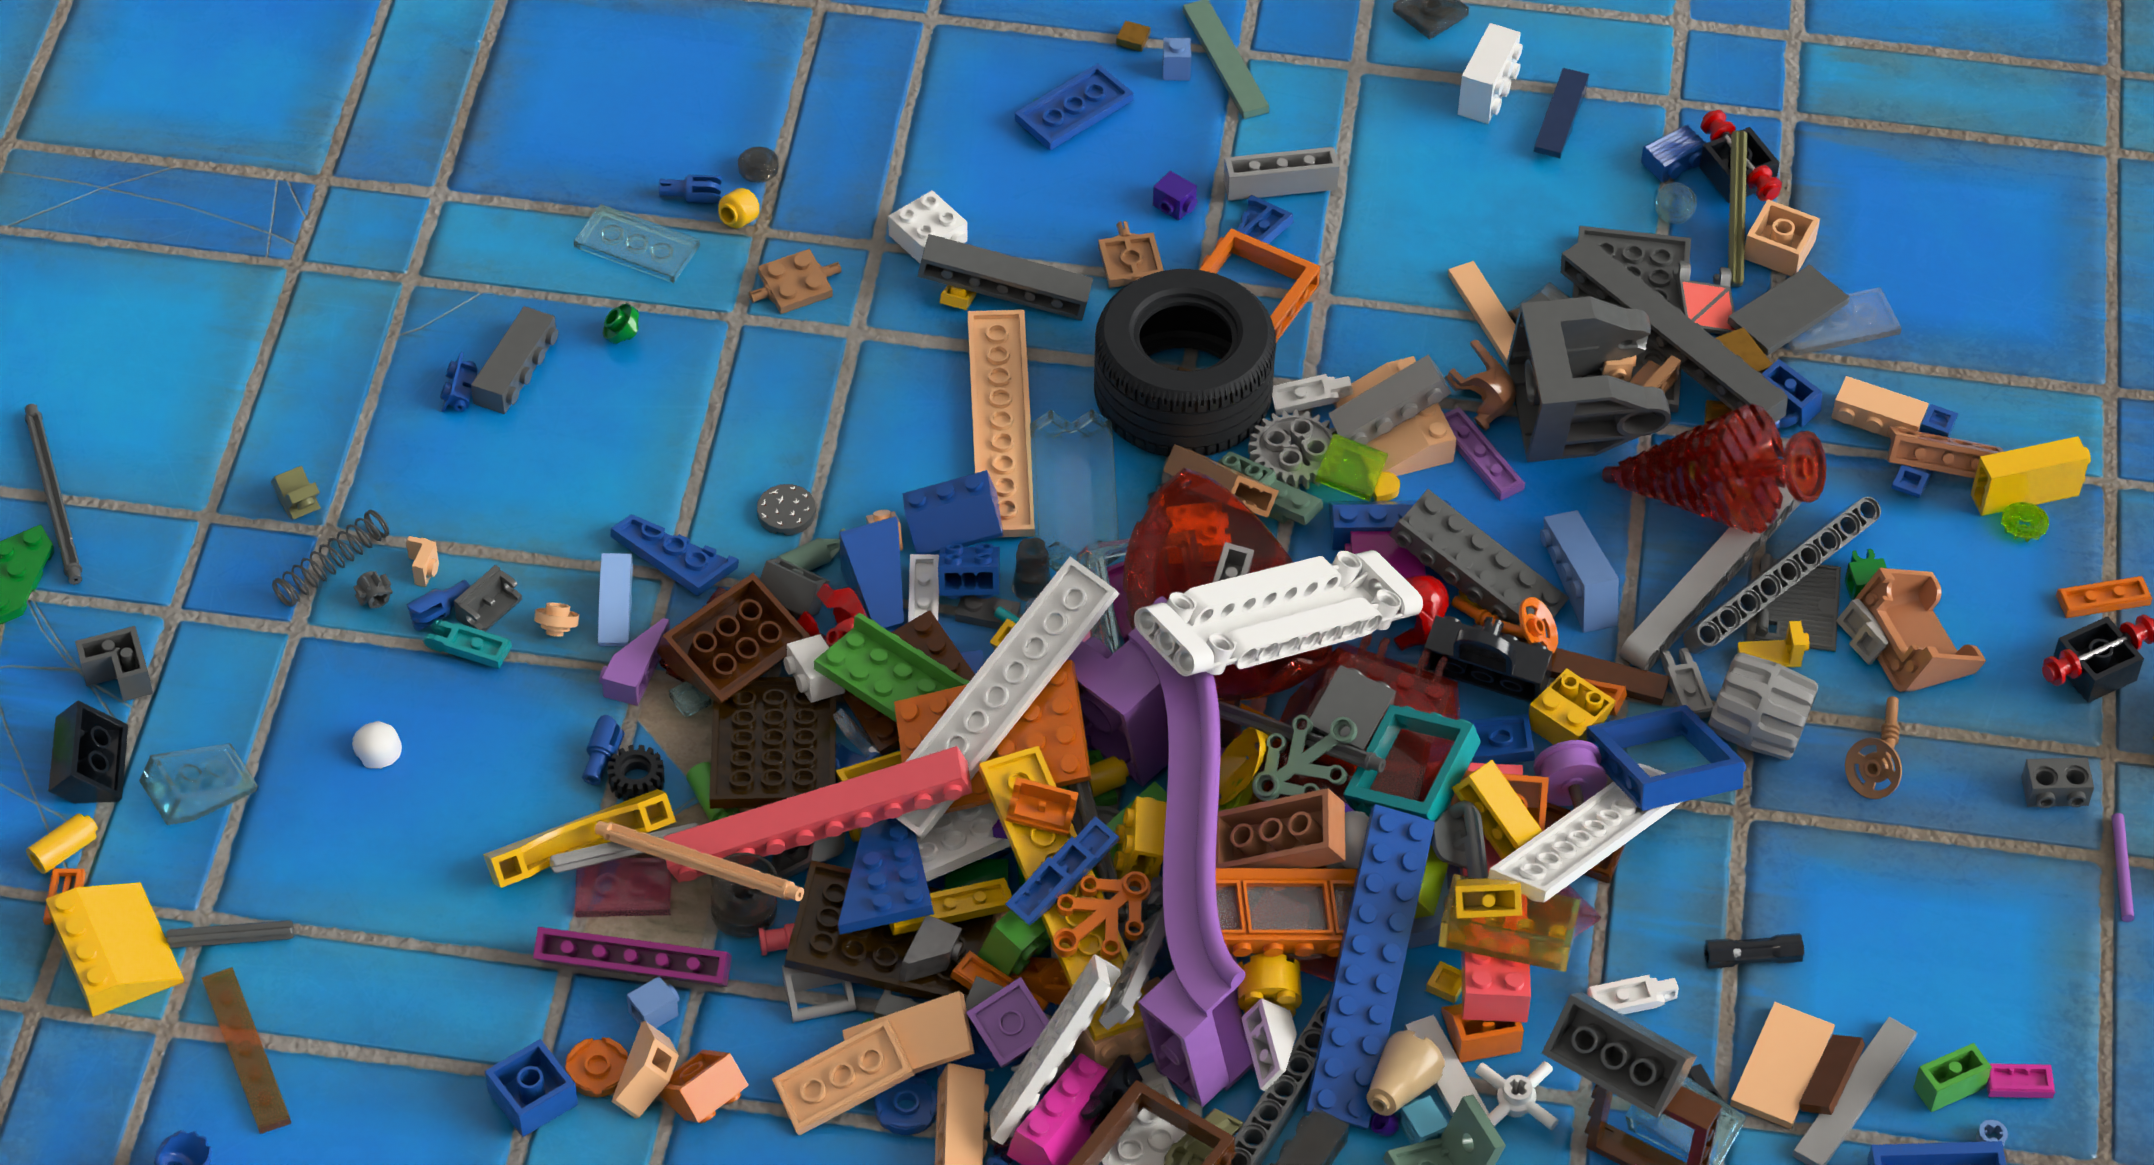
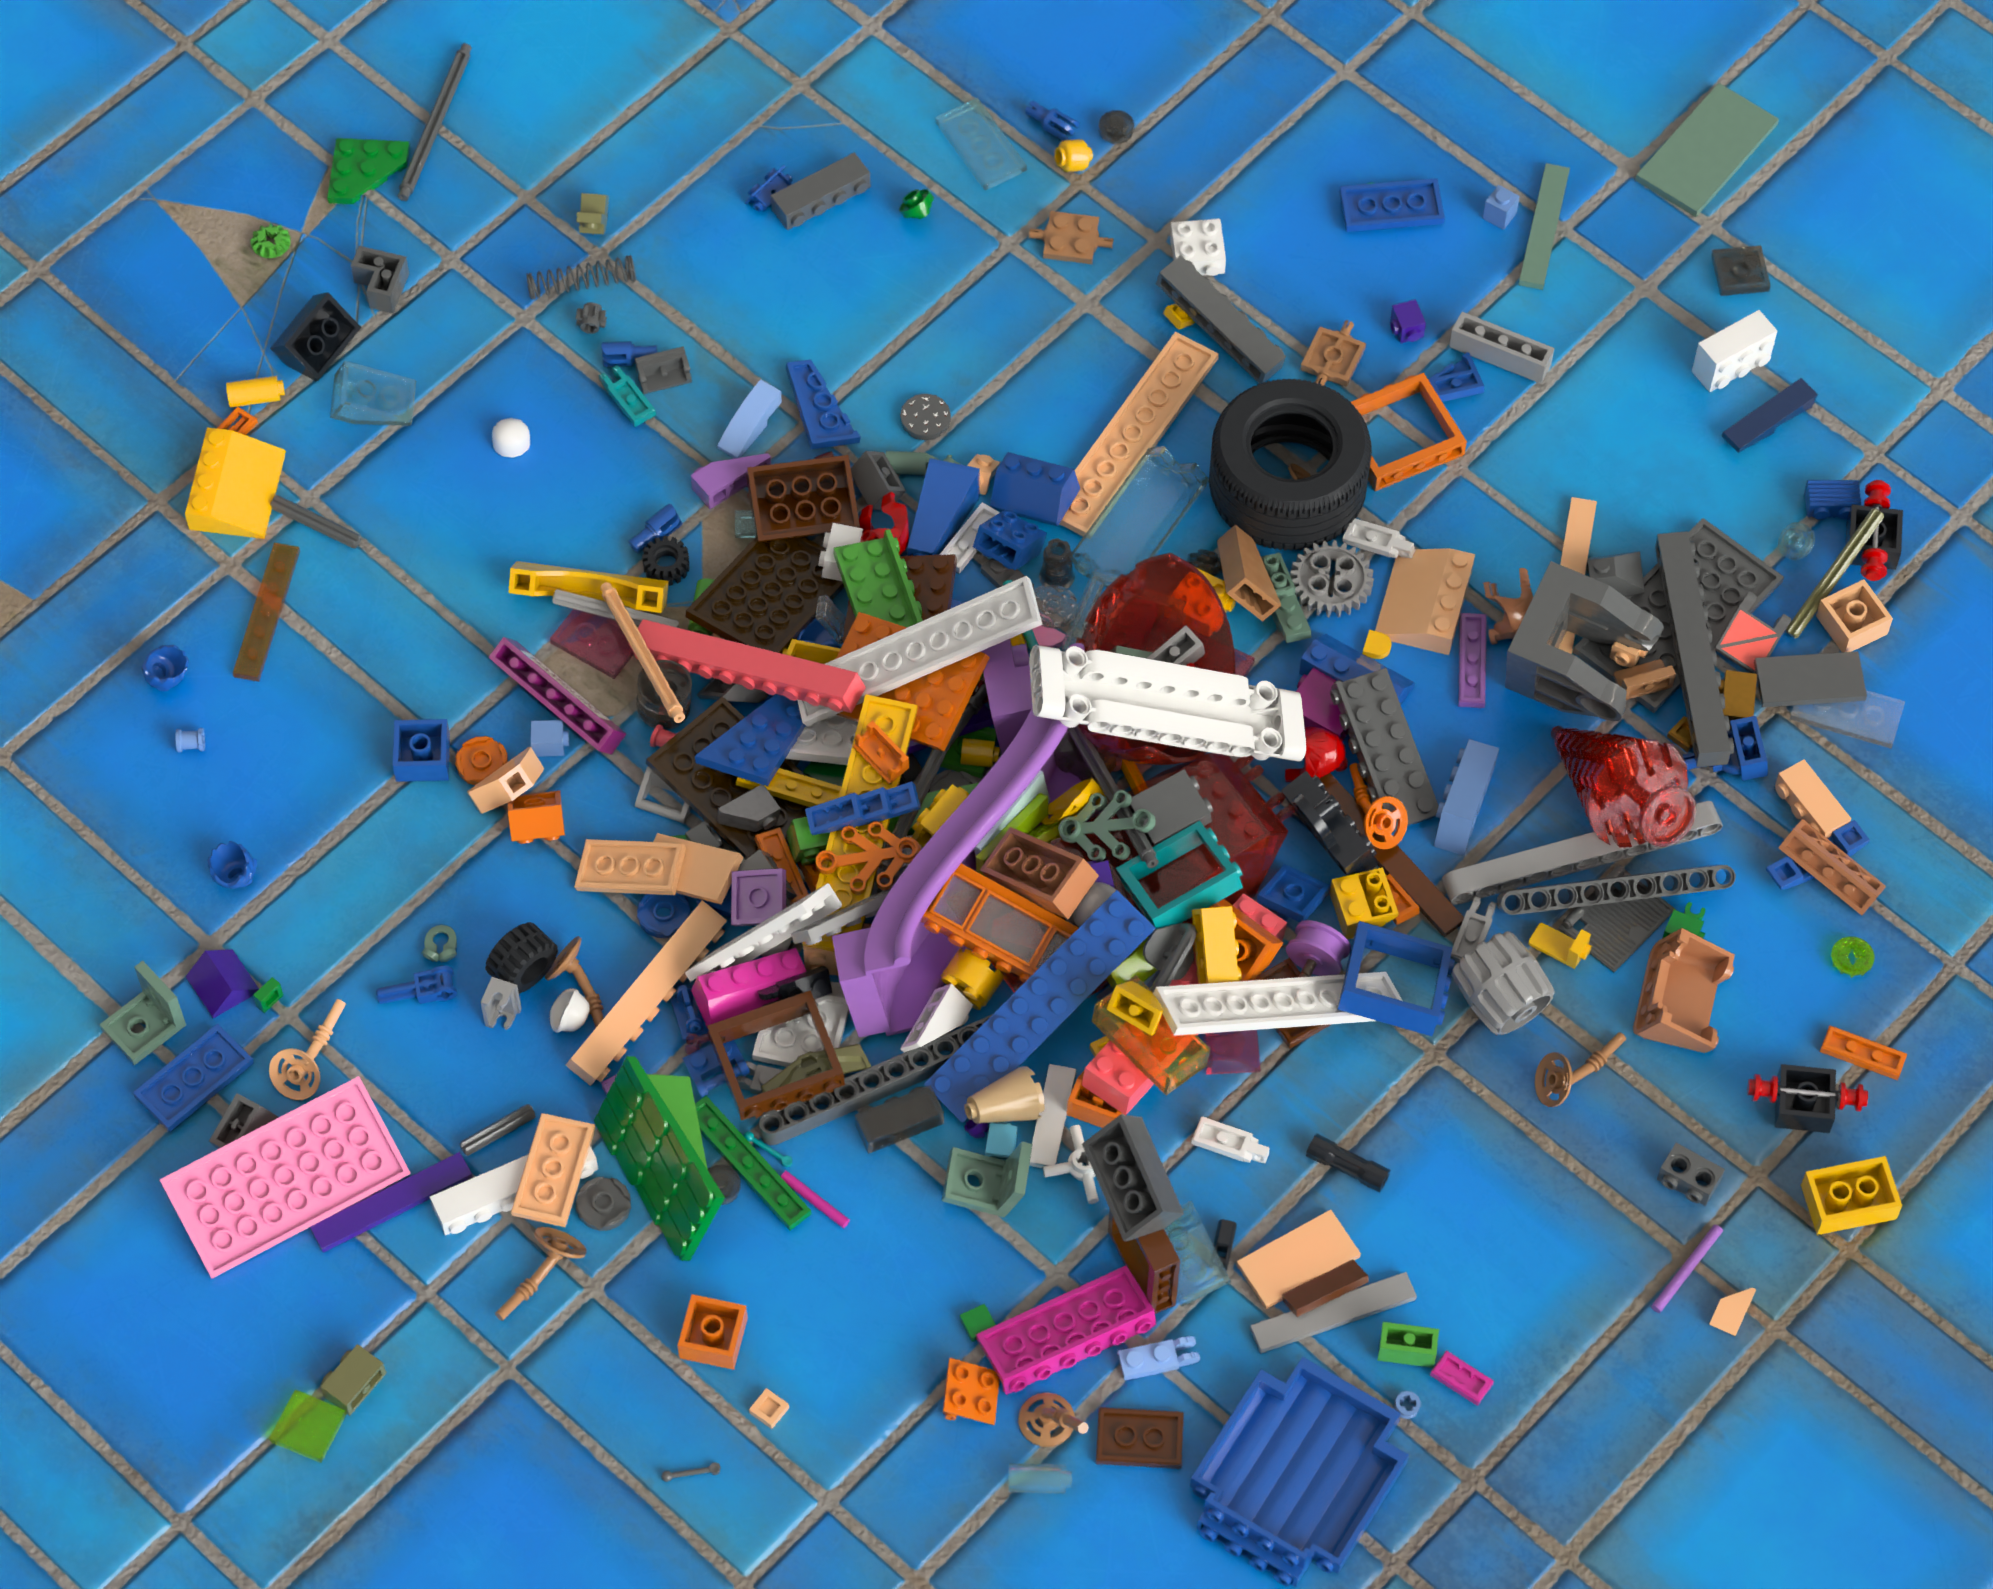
camera: 35 degrees right, 10 degrees up
light nougat bracket [406,536,439,587] -> none
light nougat plate [534,602,579,637] -> none
pearl gold tile [1116,20,1151,52] -> none
clear neon green tile [1315,434,1388,502] -> none
light grey brick [1328,355,1452,452] -> none
light grey slope [1836,598,1888,665] -> none
yellow brick [1970,436,2091,516] -> none

